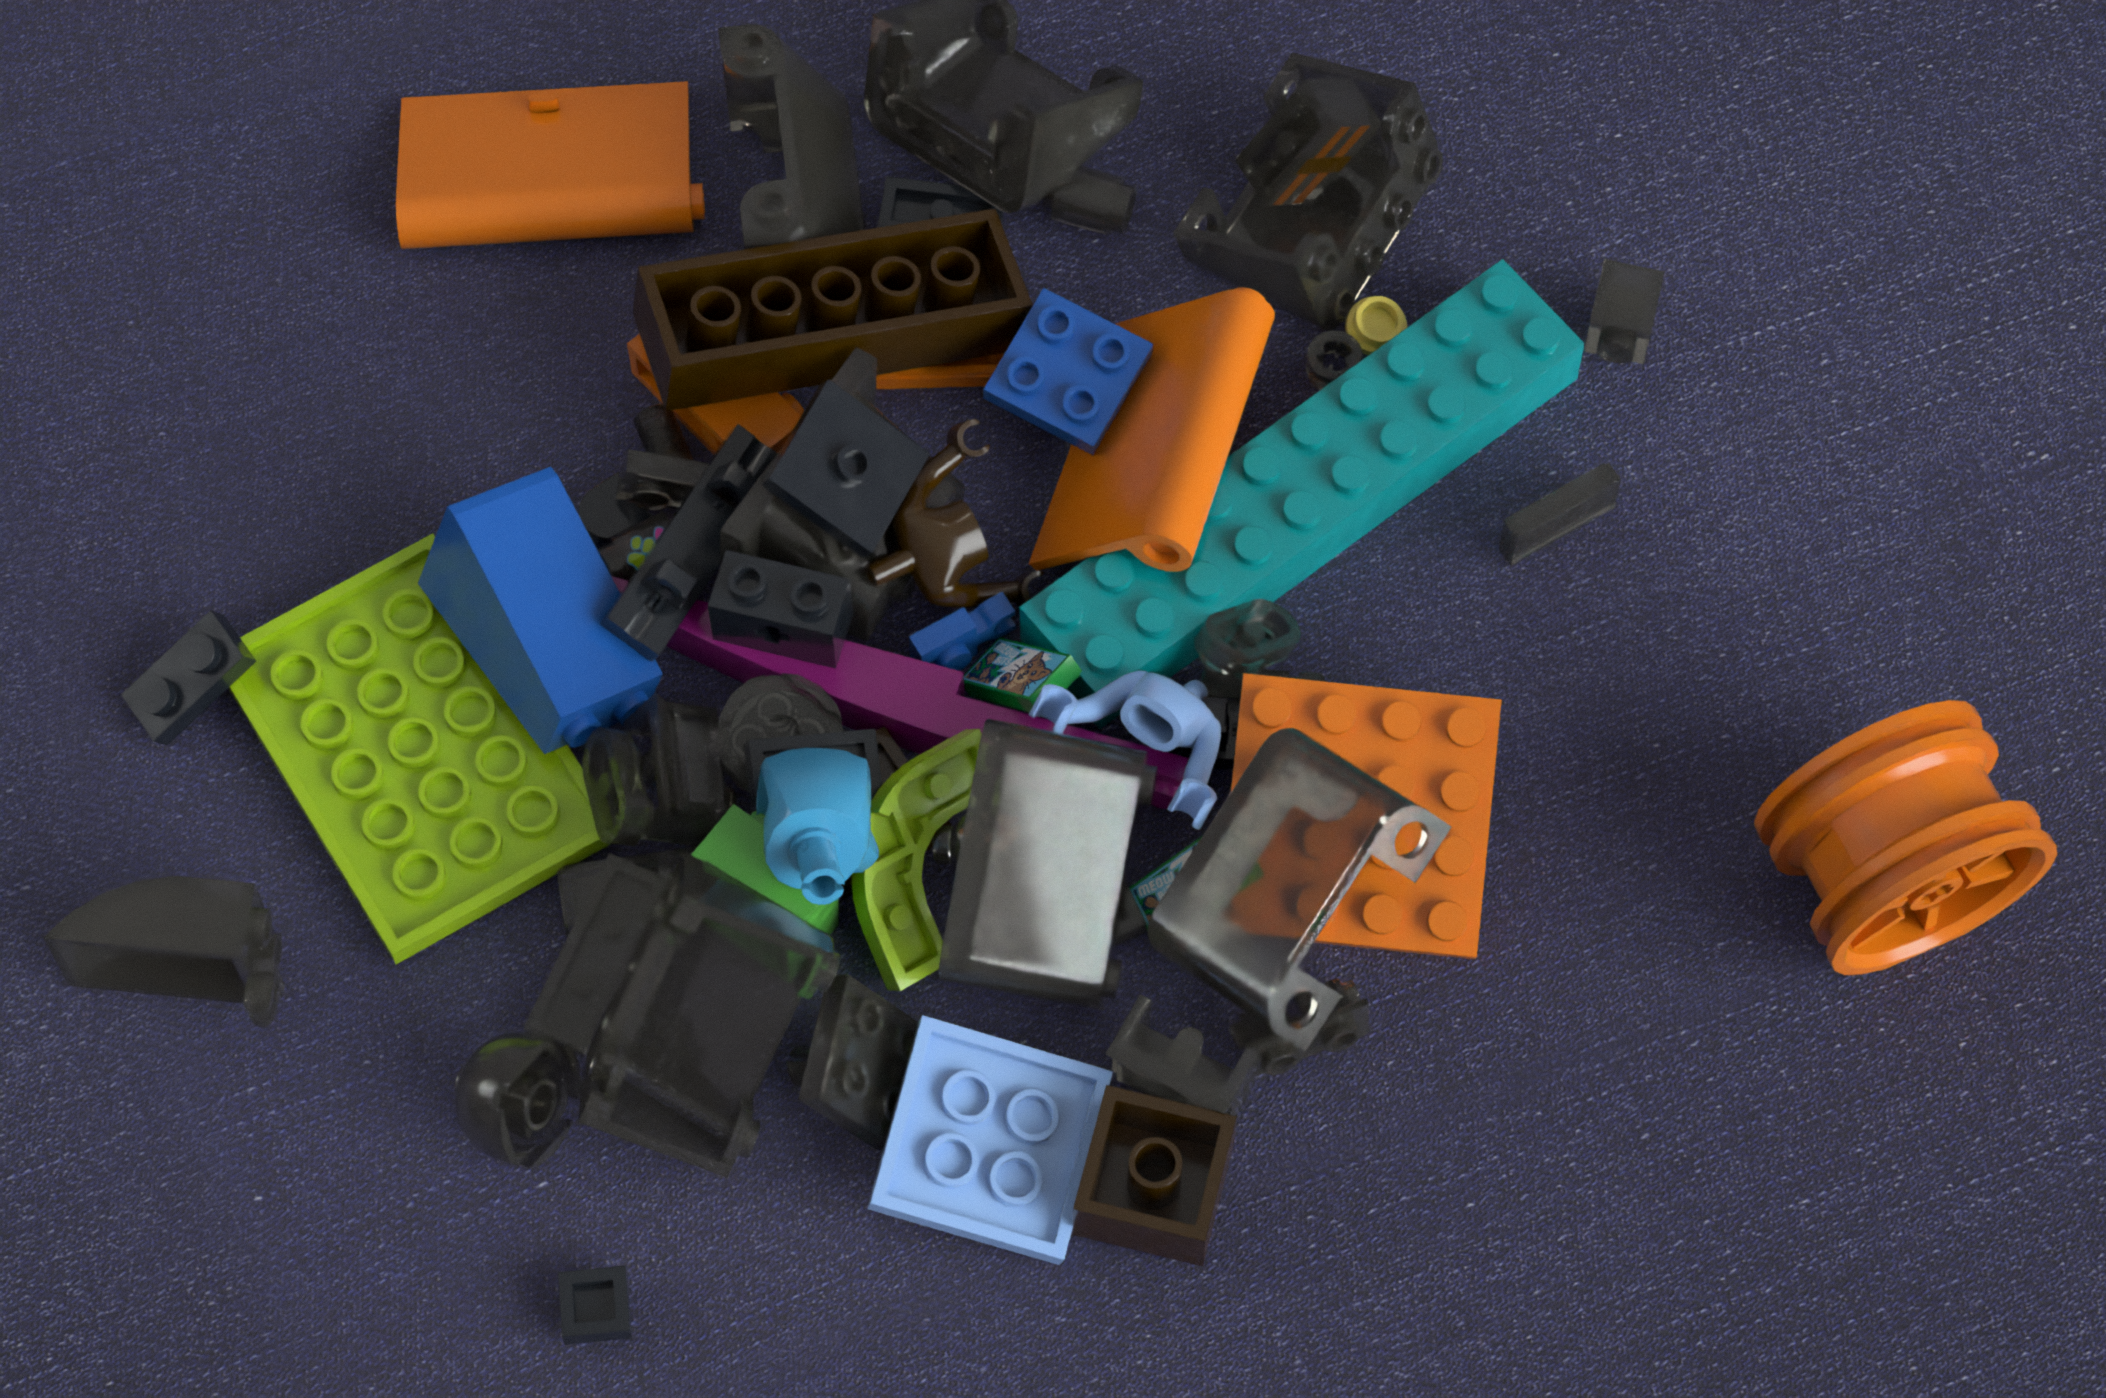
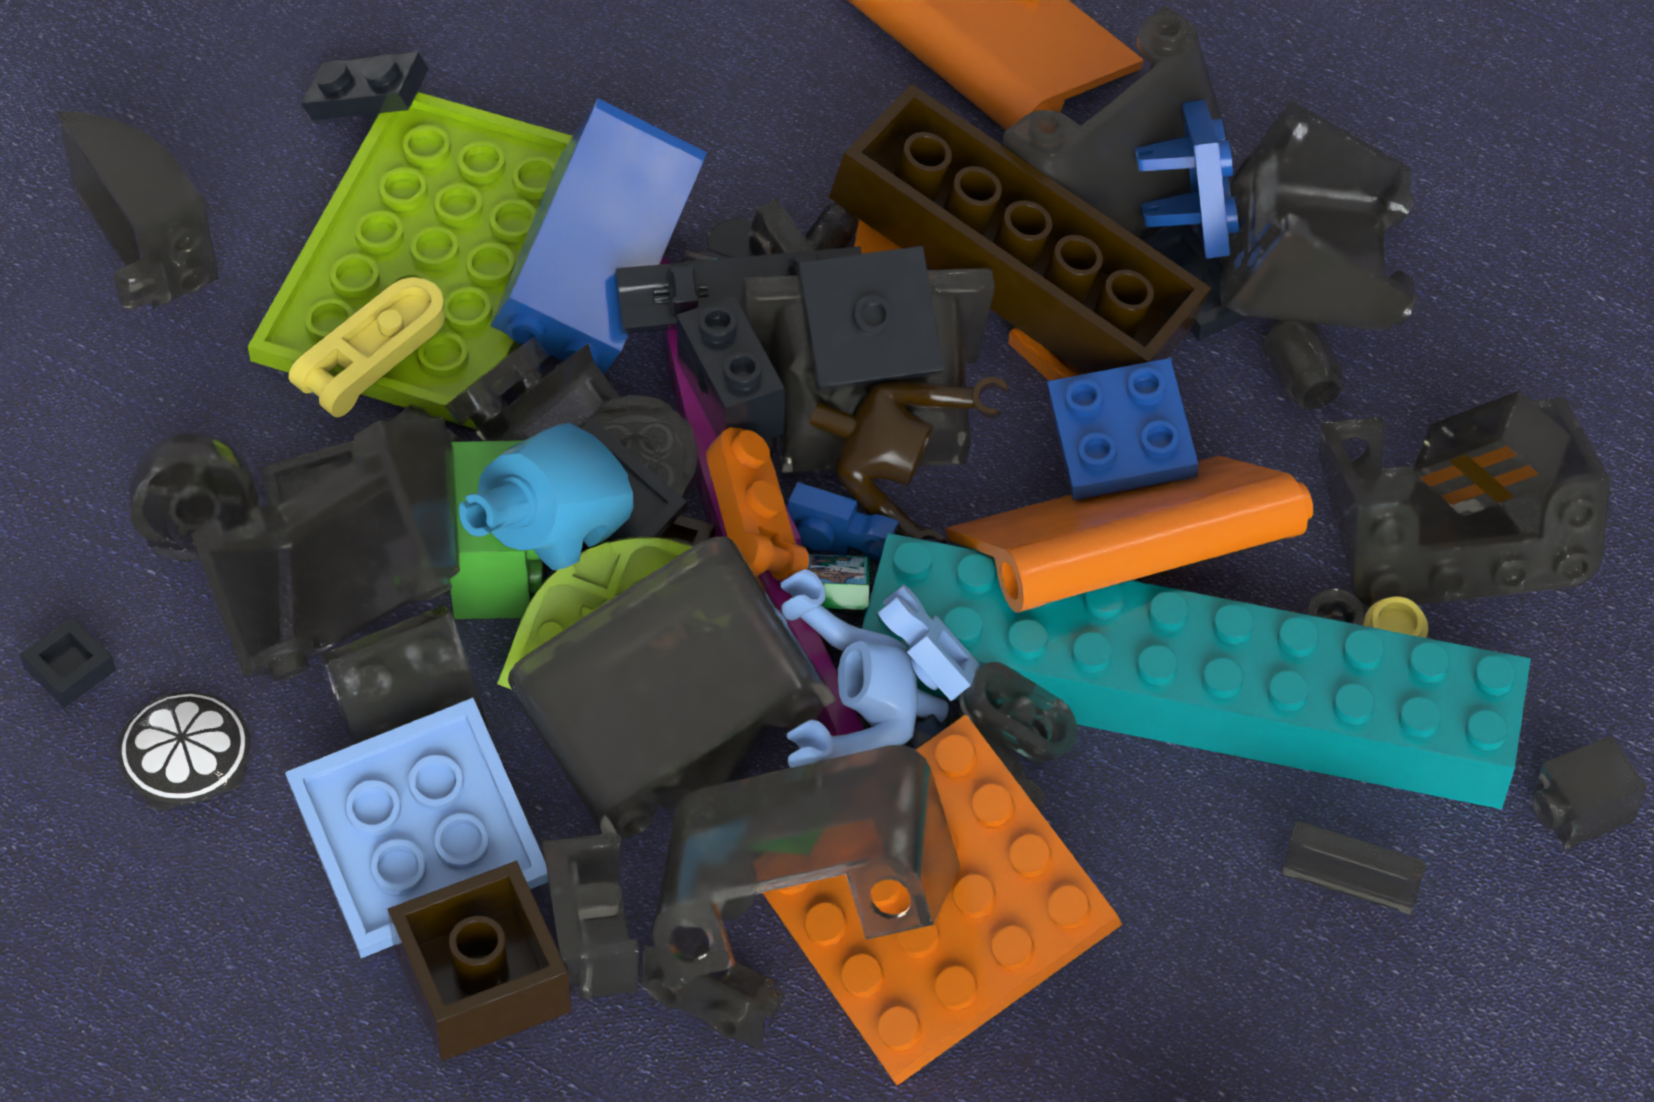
camera: 50 degrees right, 10 degrees down
none -> dish [117,691,251,811]
none -> light yellow plate [289,277,445,418]
none -> orange plate [706,427,809,581]
none -> light blue plate [878,584,979,701]
none -> blue plate [1135,99,1239,259]

